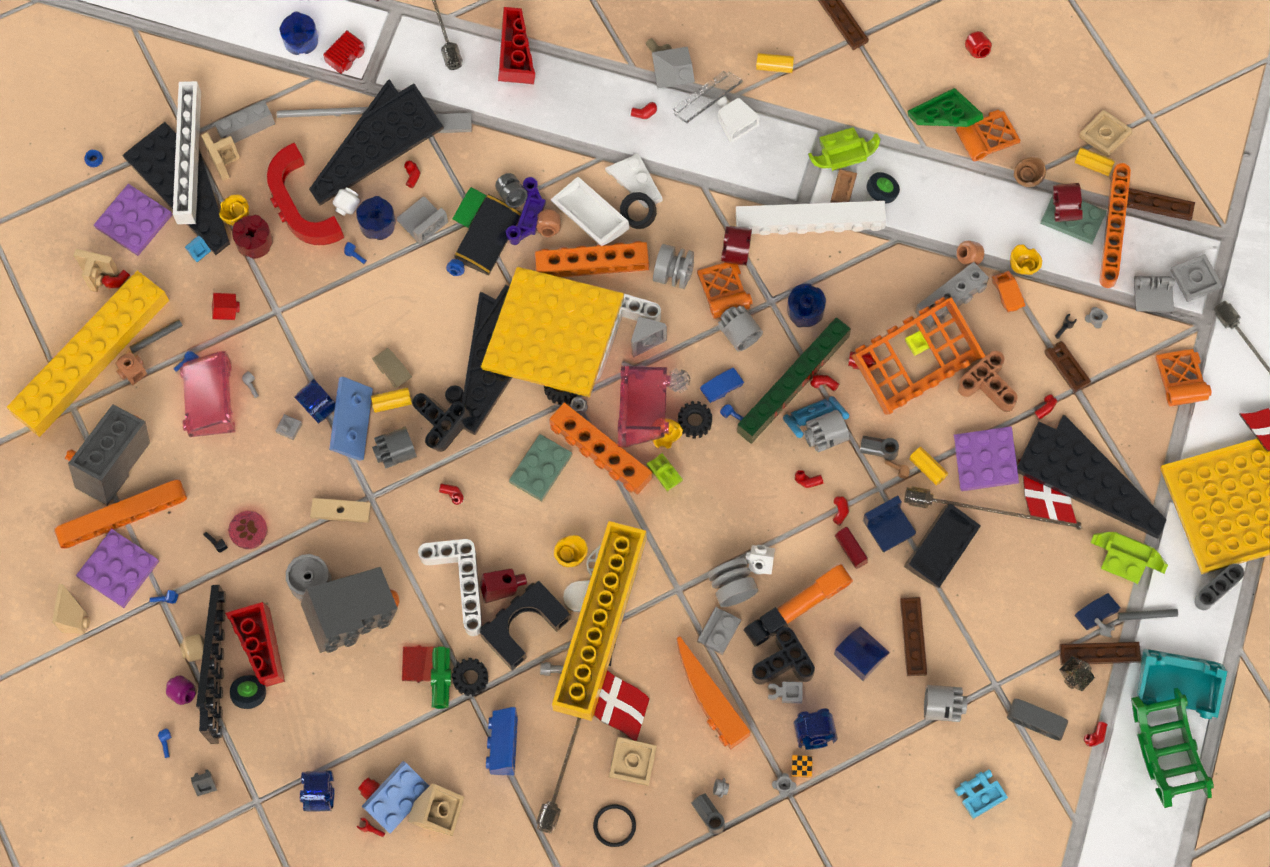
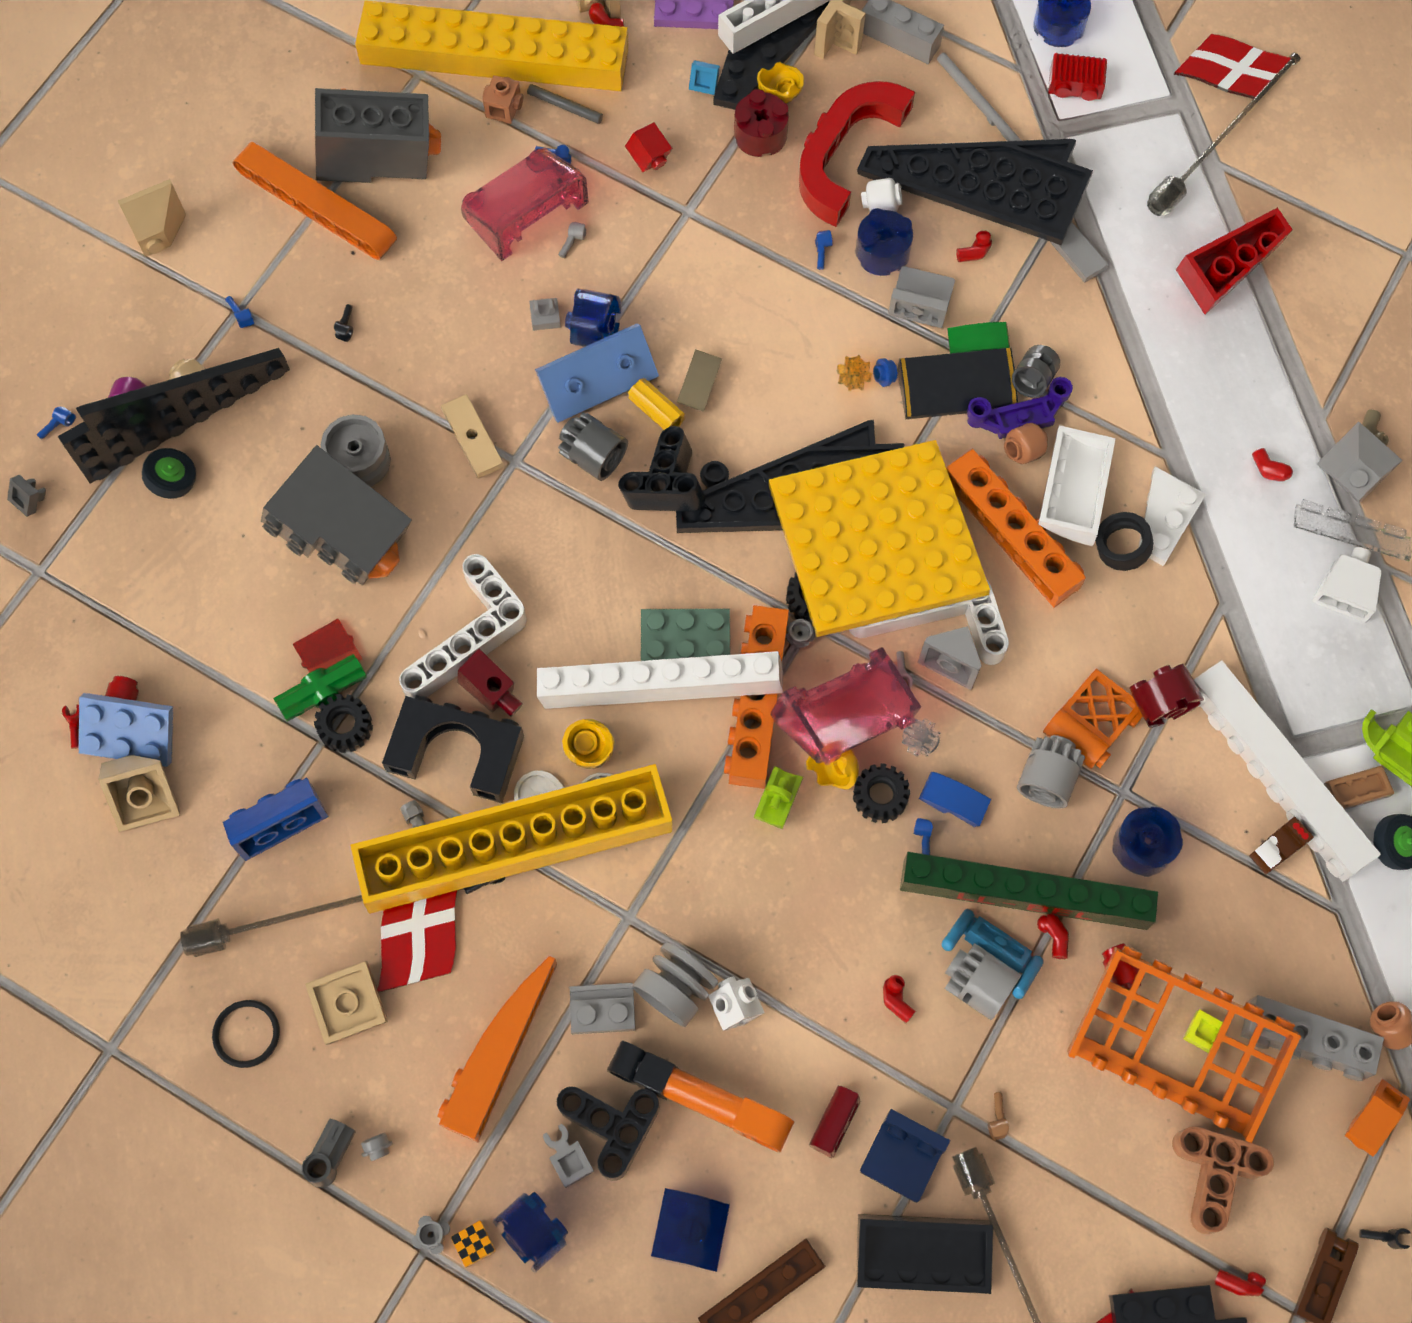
camera: 55 degrees right, 0 degrees up
medium lavender plate [76,529,159,608] -> none
red wedge [225,602,285,687] -> none
clear pink tile [228,511,268,550] -> none
clear blue brick [300,770,335,812] -> none
red arm [439,483,464,505] -> none
light grey wheel [653,244,694,289] -> none
red arm [832,496,849,526] -> none
dark grey piece [860,436,899,460] -> none
yellow axle [909,447,948,486] -> none
medium lavender plate [954,426,1019,491] -> none
none -> white brick [537,651,783,709]
none -> clear yellow gear [837,355,872,391]
none -> reddish brown leg [1249,816,1314,875]

